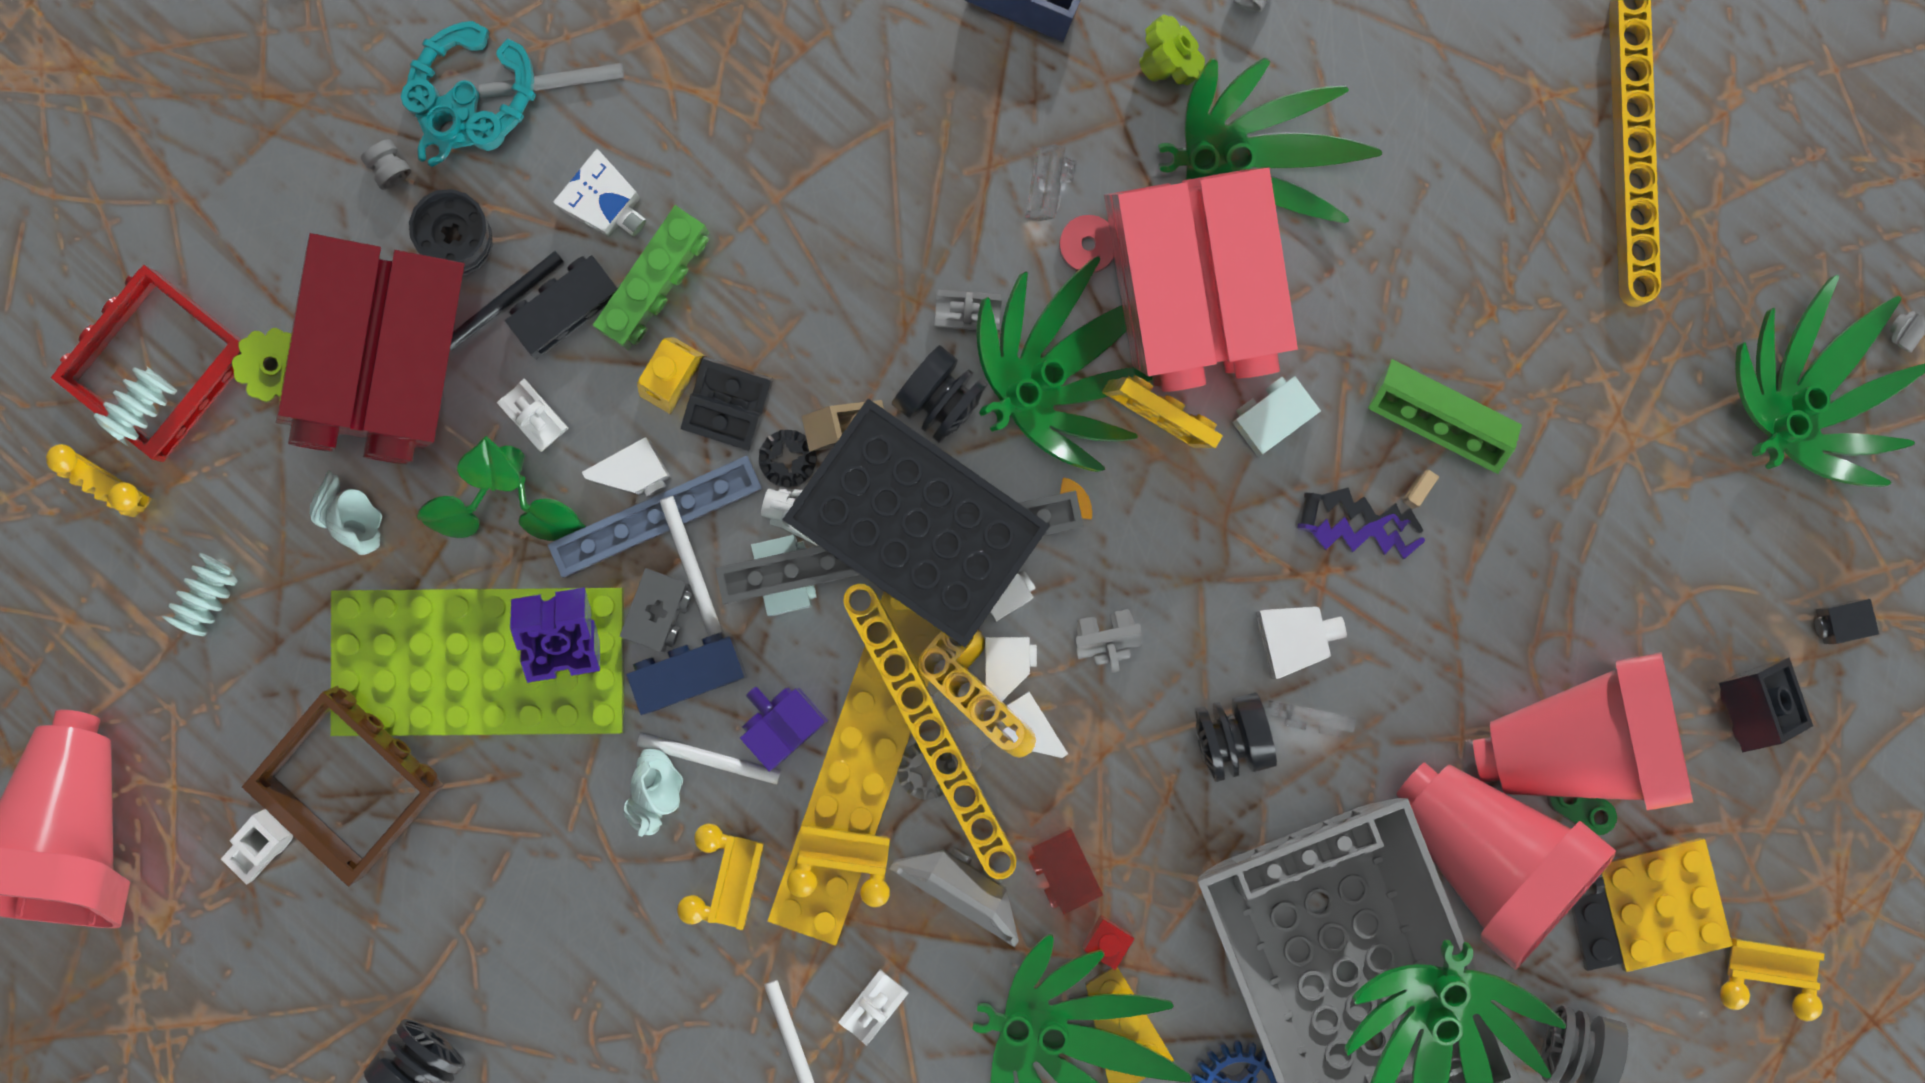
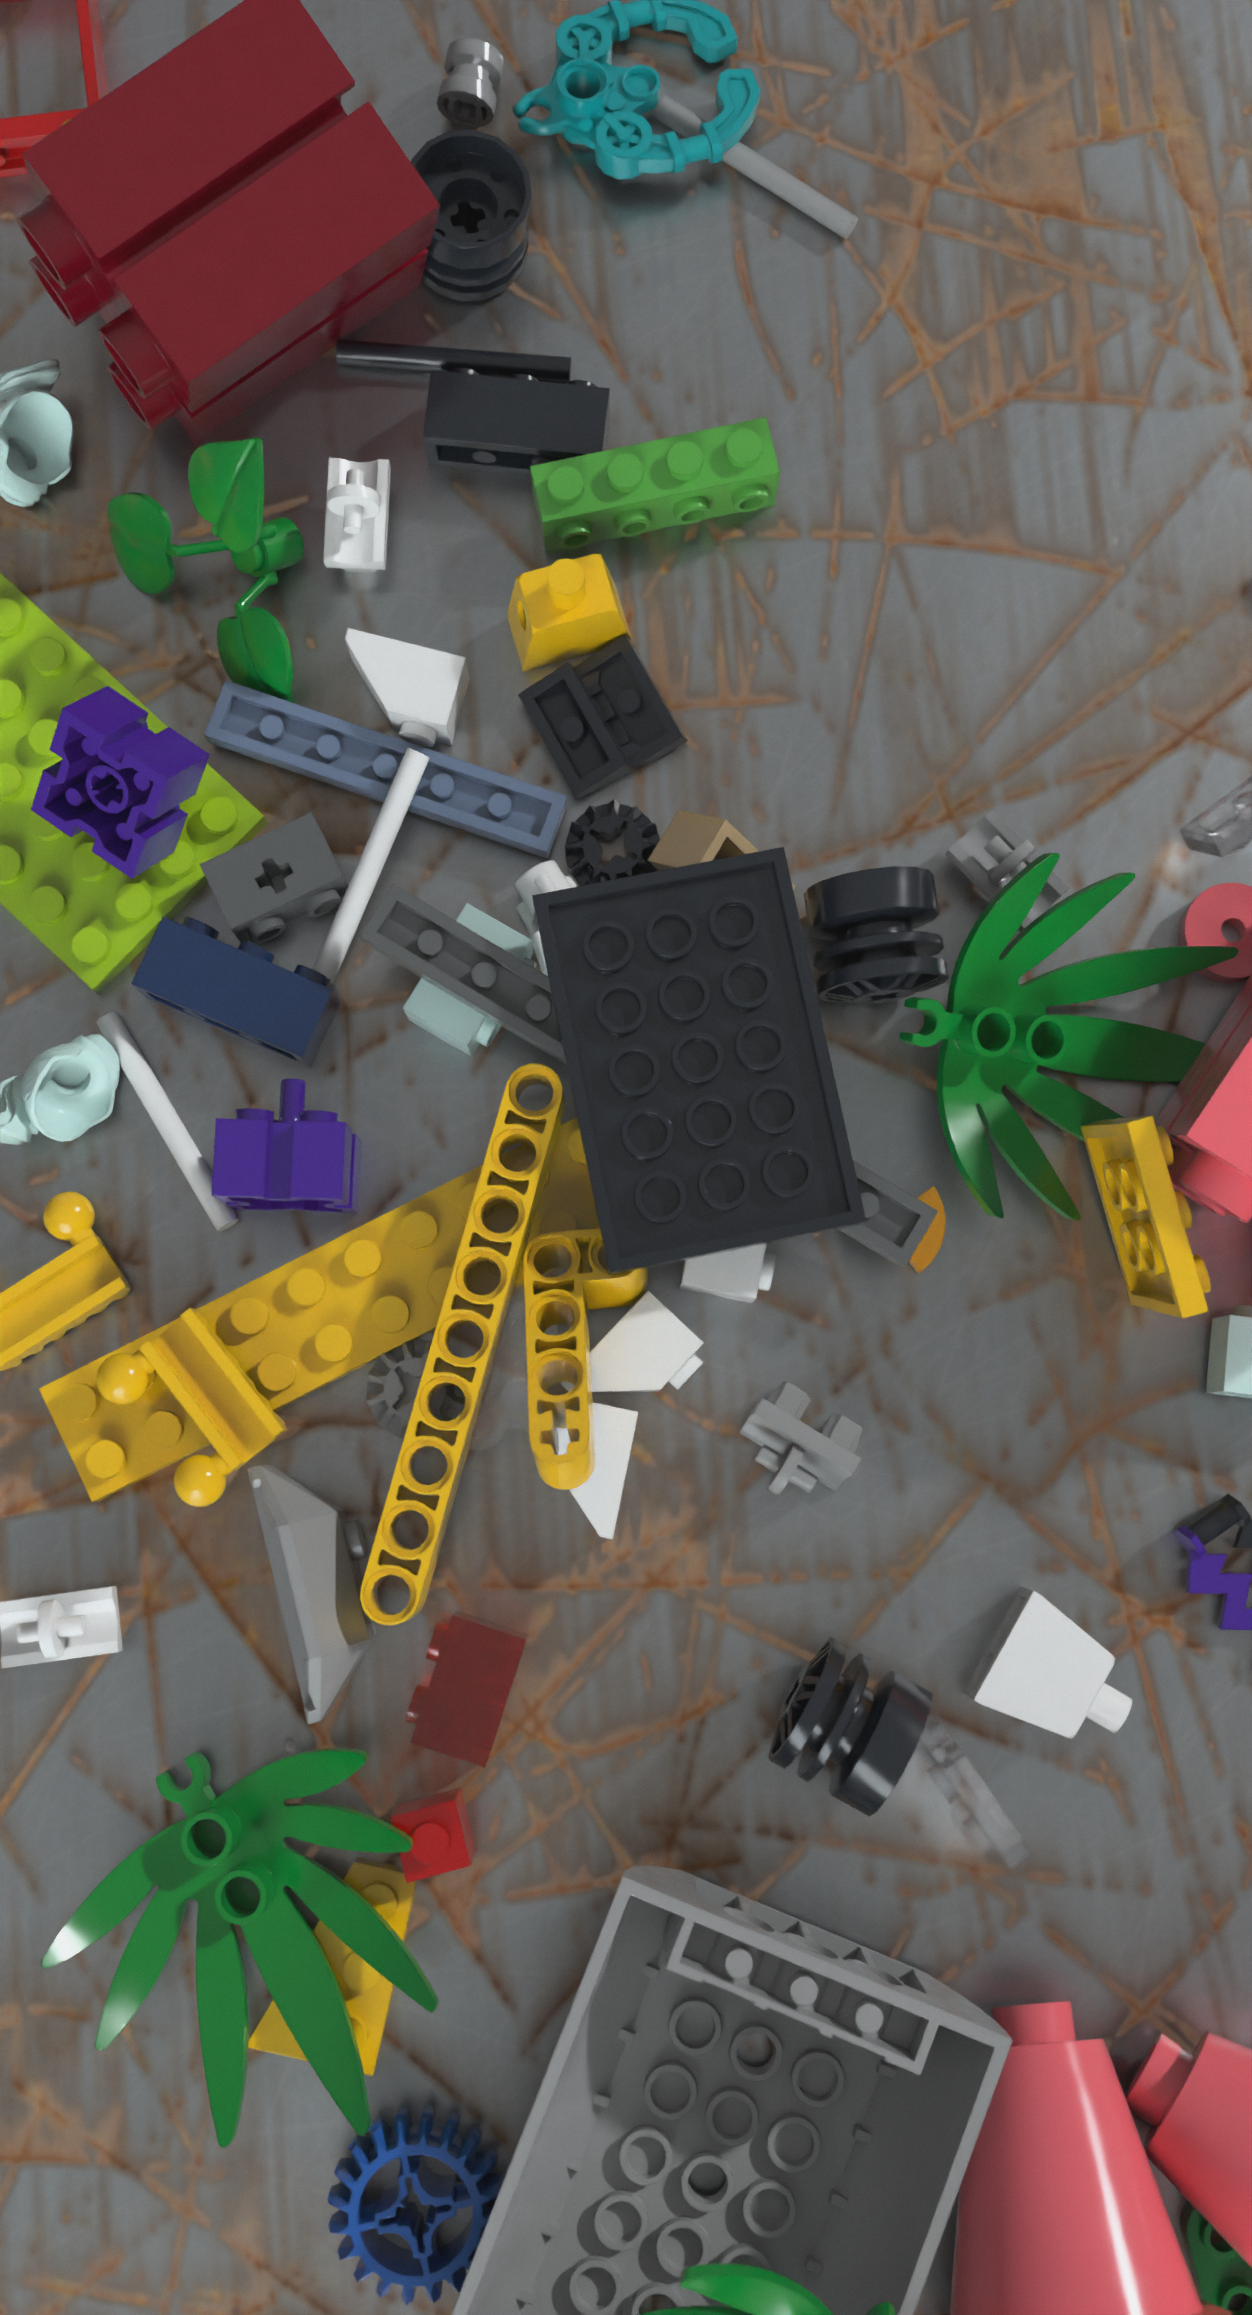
camera: 45 degrees right, 5 degrees down
white torso [553,149,646,237] -> none

